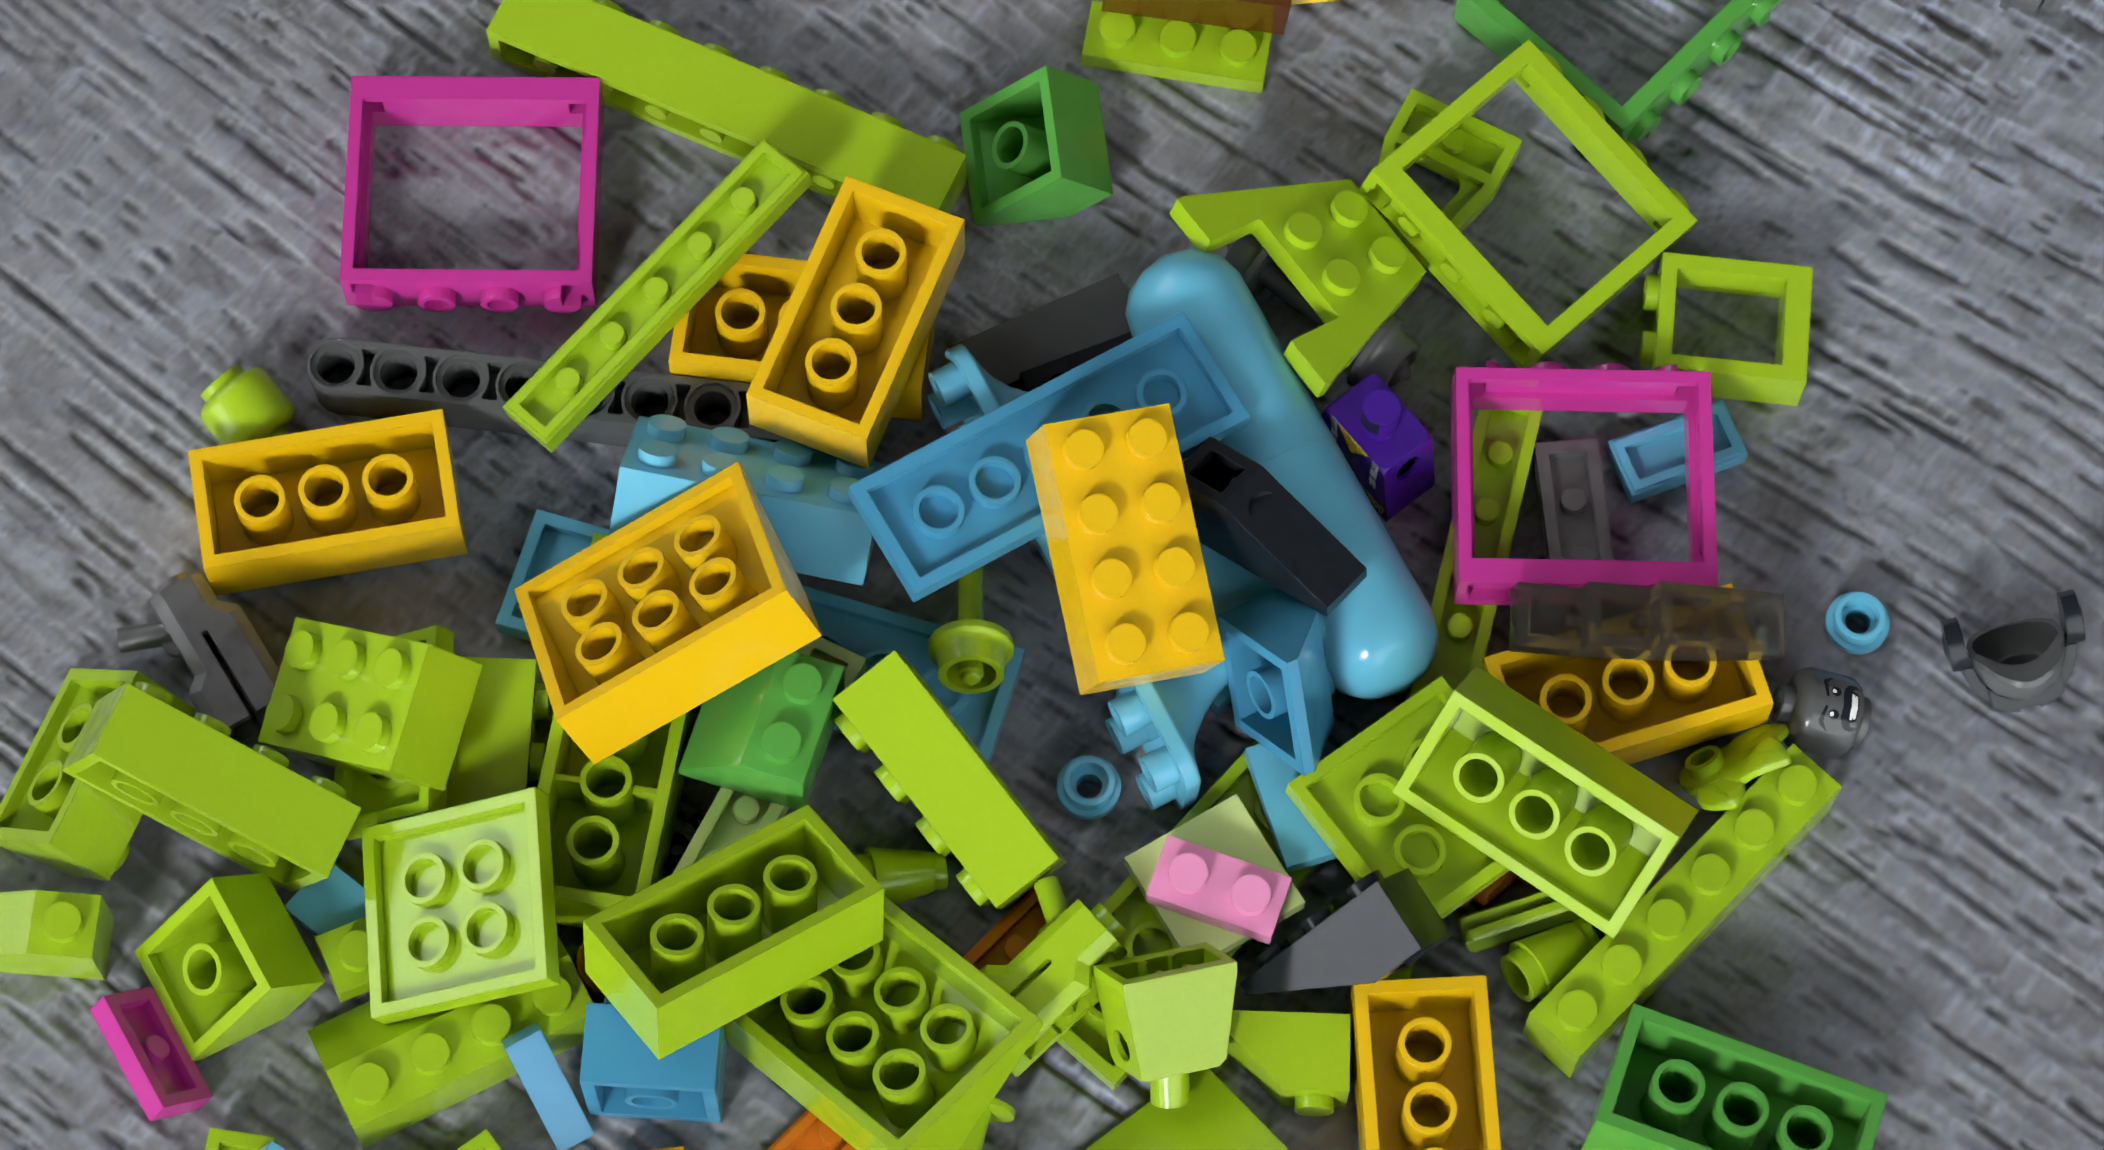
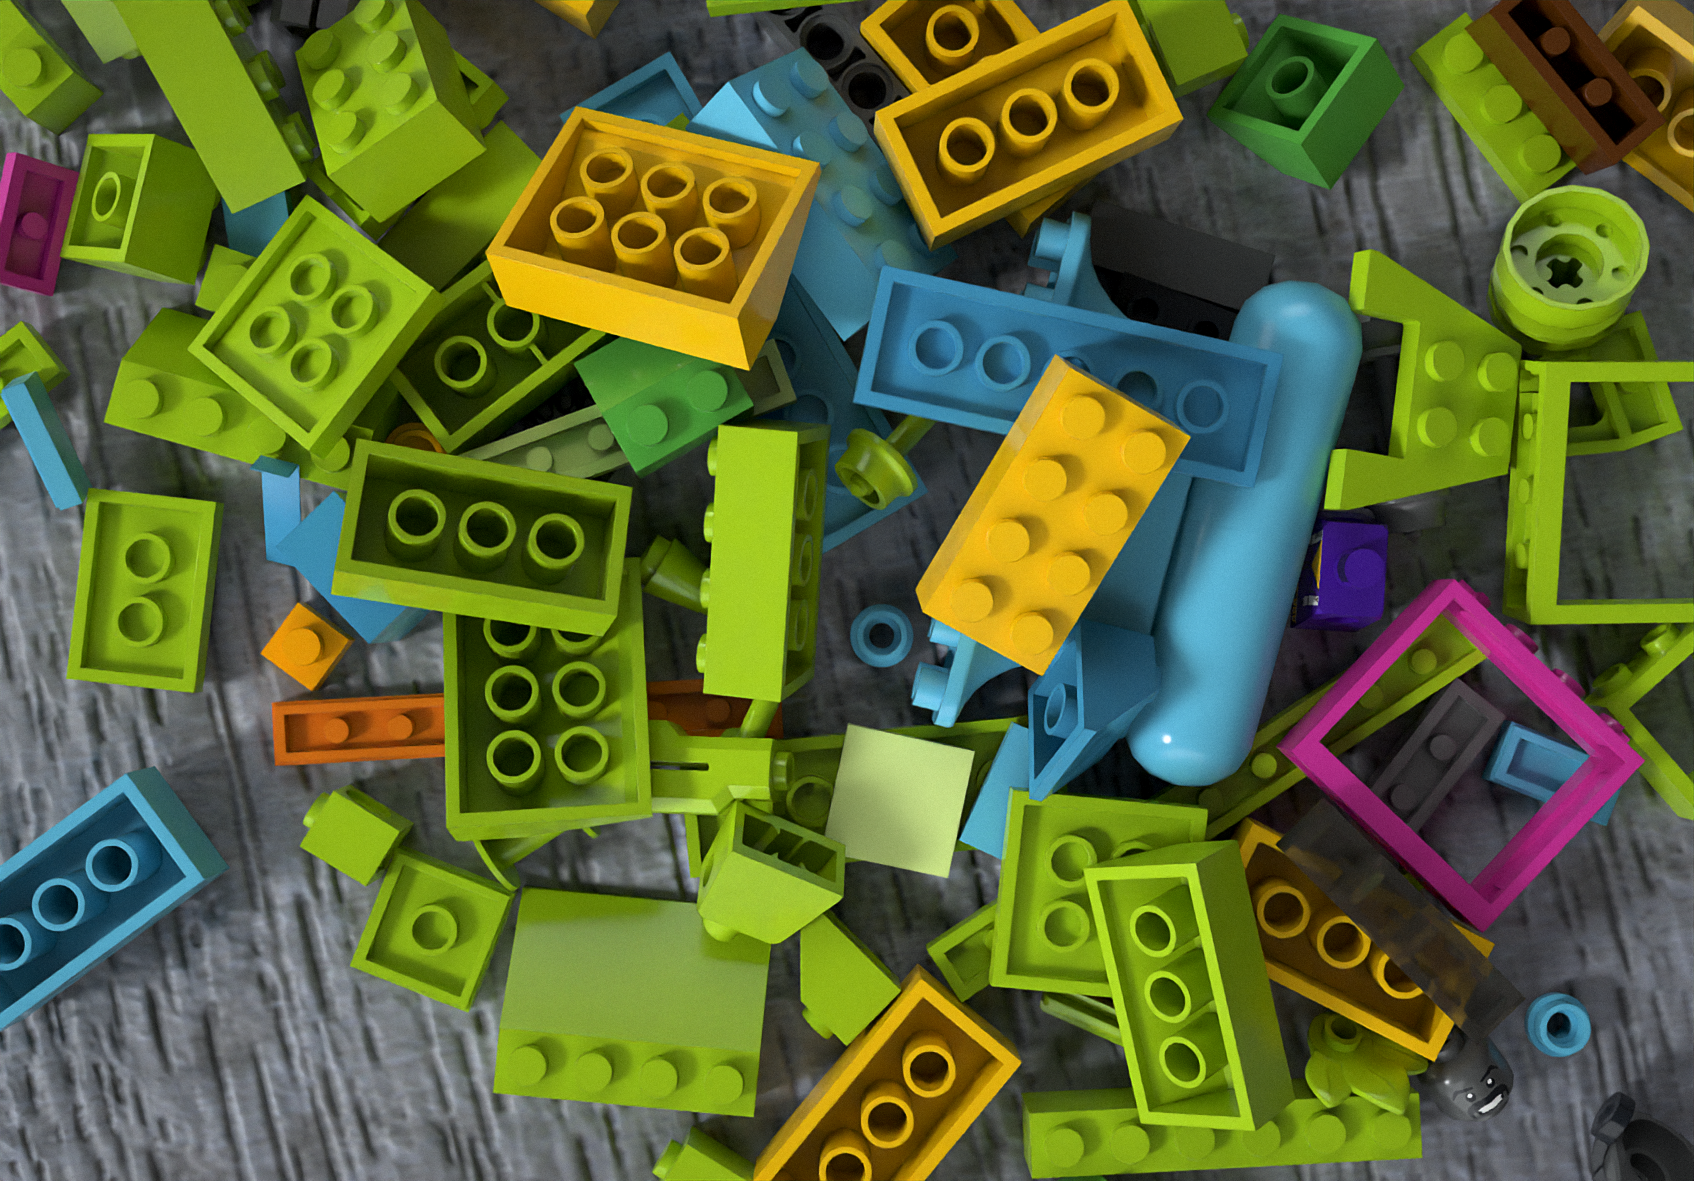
camera: 45 degrees right, 20 degrees up
bright pink plate [1145,835,1292,945] -> none
black slope [1183,436,1367,617] -> none
slope [1239,868,1452,995] -> none
lime cone [1500,917,1600,1002] -> none
none -> lime wheel [1486,185,1650,359]

